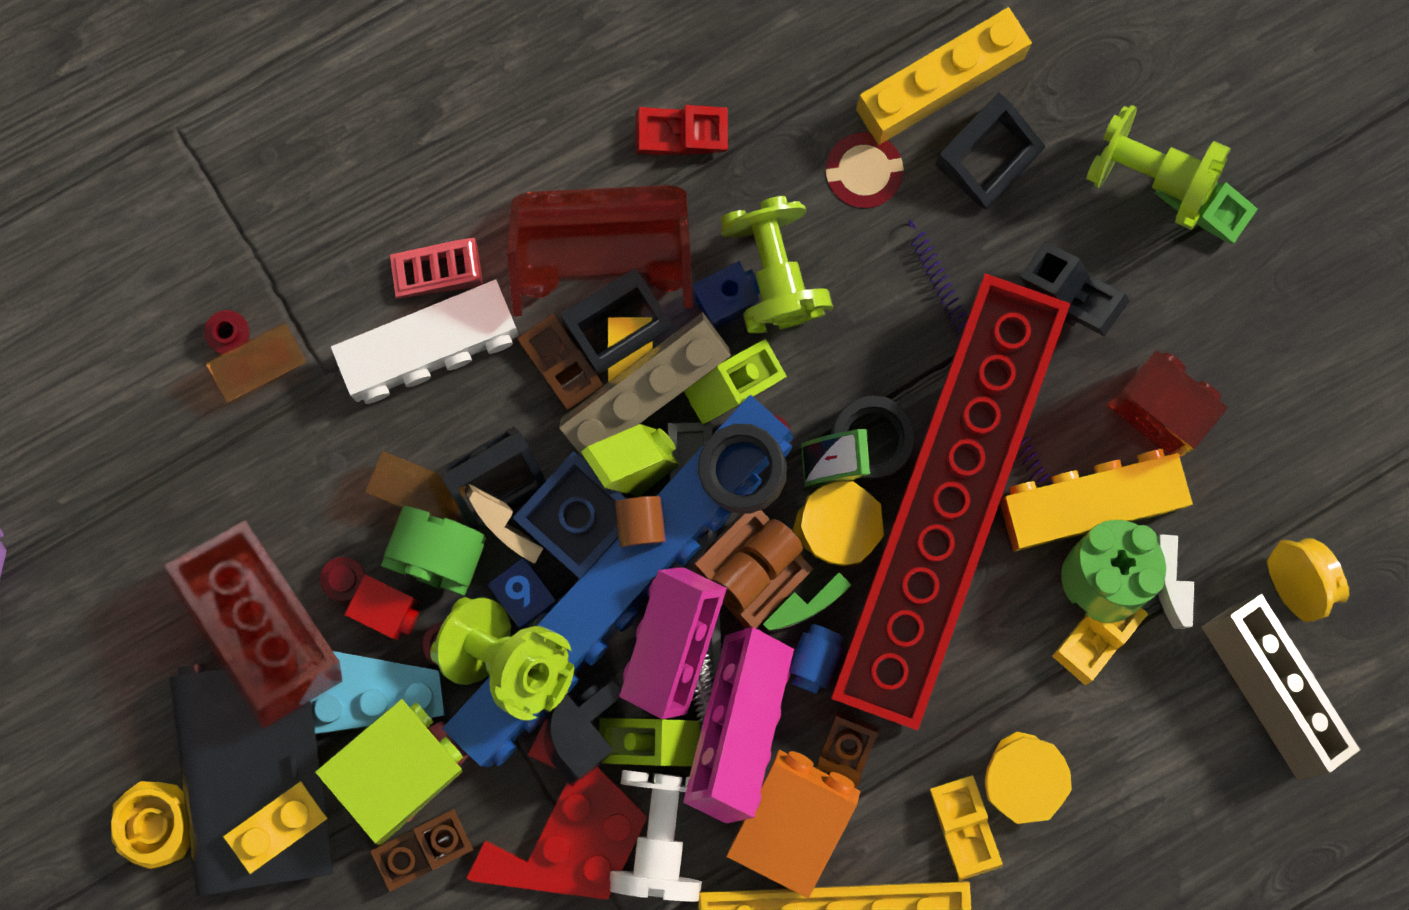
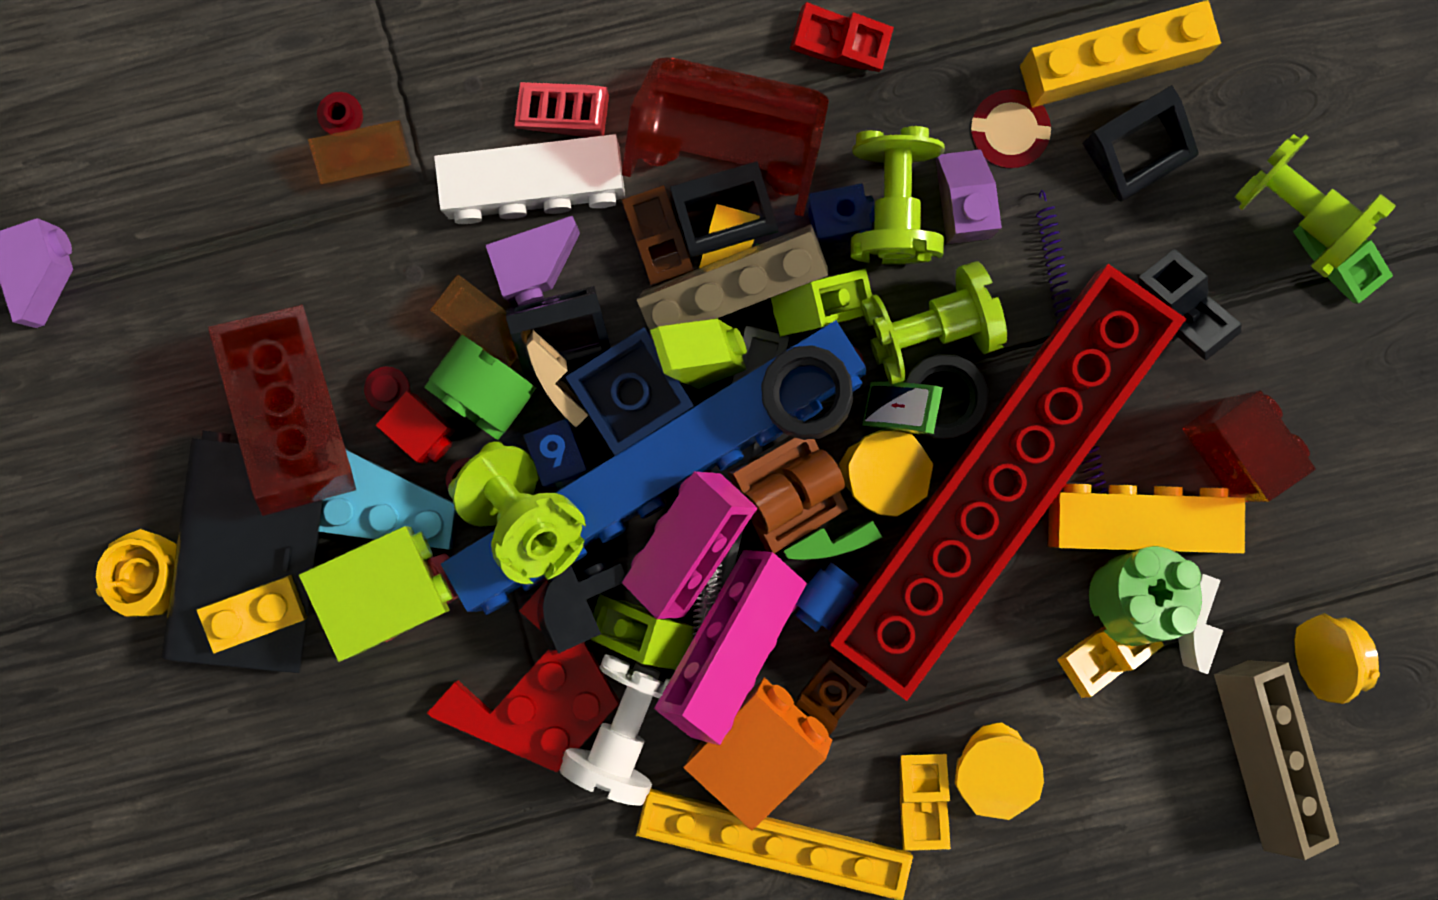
camera: 20 degrees right, 5 degrees up
reddish brown slope [369,809,474,893] -> none
dark orange brick [615,496,666,548] -> none
none -> medium lavender slope [486,216,580,305]
none -> lime piece [861,261,1007,385]
none -> medium lavender slope [935,150,1002,244]

